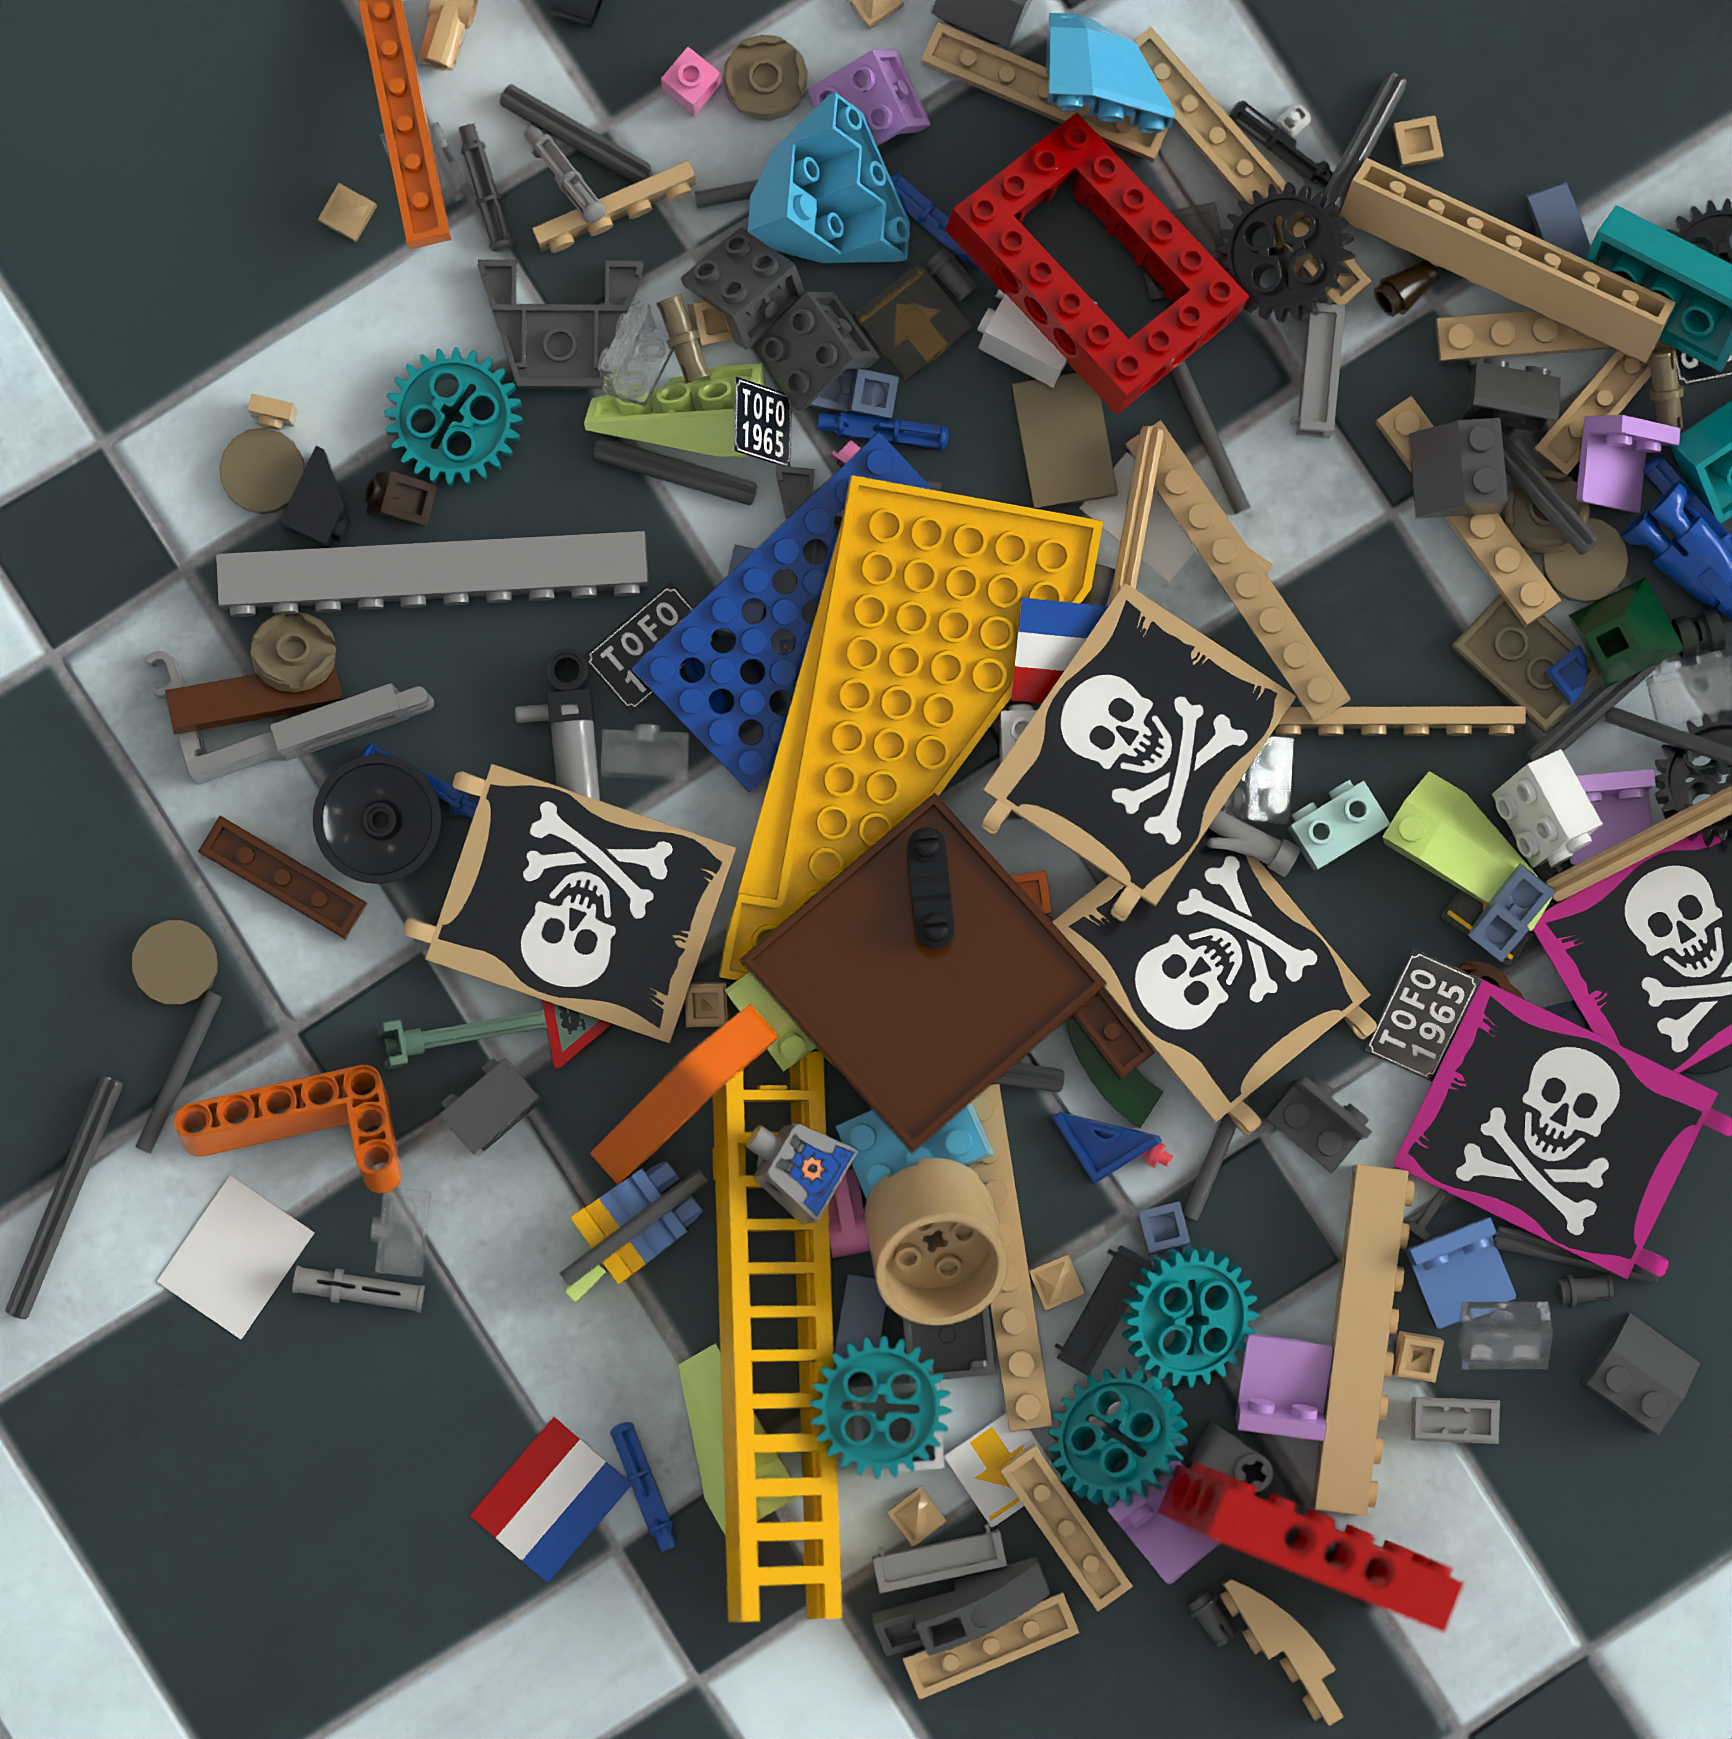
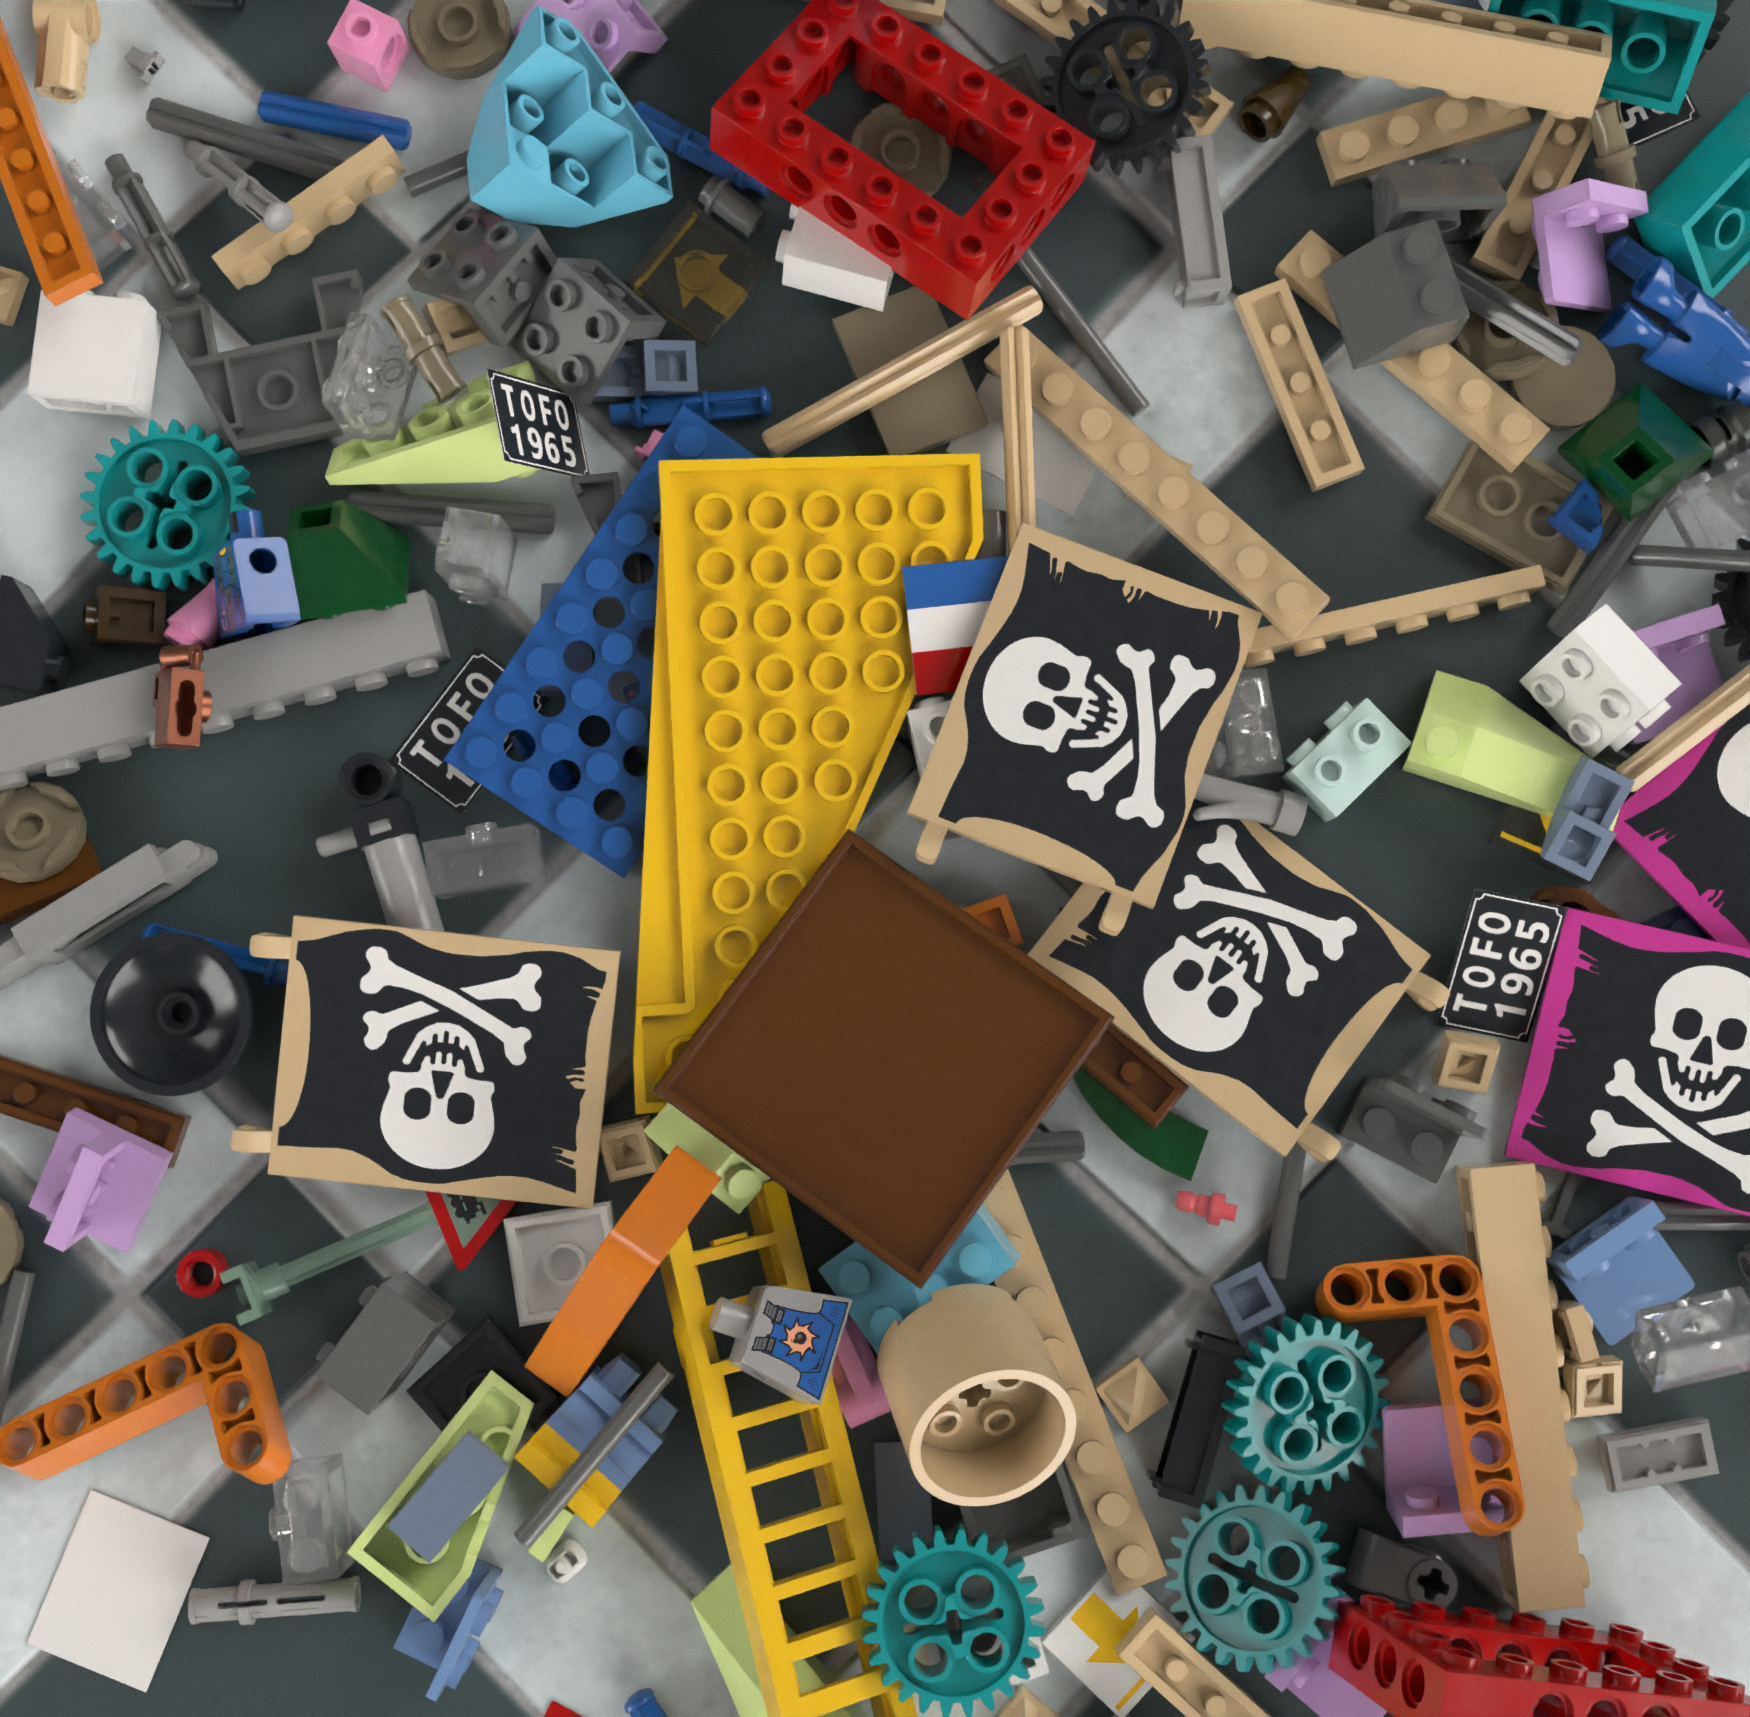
camera: 10 degrees left, 0 degrees up
black piece [907,827,955,949] -> none
blue tile [1052,1111,1162,1184] -> none
none -> white brick [27,290,162,419]
none -> lavender bracket [28,1107,174,1253]
none -> light grey piece [124,46,165,85]
none -> copper piece [153,644,212,750]
none -> bright pink cone [163,579,220,651]
none -> red axle [175,1247,230,1299]
none -> torso [213,510,301,639]
none -> blue axle [258,90,412,151]
none -> dark green slope [286,500,411,620]
none -> yellowish green wedge [346,1370,534,1622]
none -> sand blue slope [387,1430,511,1563]
none -> medium blue bracket [393,1557,504,1702]
none -> black tile [406,1315,561,1432]
none -> clear brick [435,506,517,605]
none -> white tile [503,1200,615,1327]
none -> white rock [543,1540,587,1584]
none -> tan axle [762,285,1043,458]
none -> dark tan tile [850,102,952,197]
none -> tan plate [1234,278,1365,492]
none -> orange beam [1315,1254,1525,1537]
none -> tan tile [1431,1030,1501,1094]
none -> tan tile [1552,1298,1600,1363]

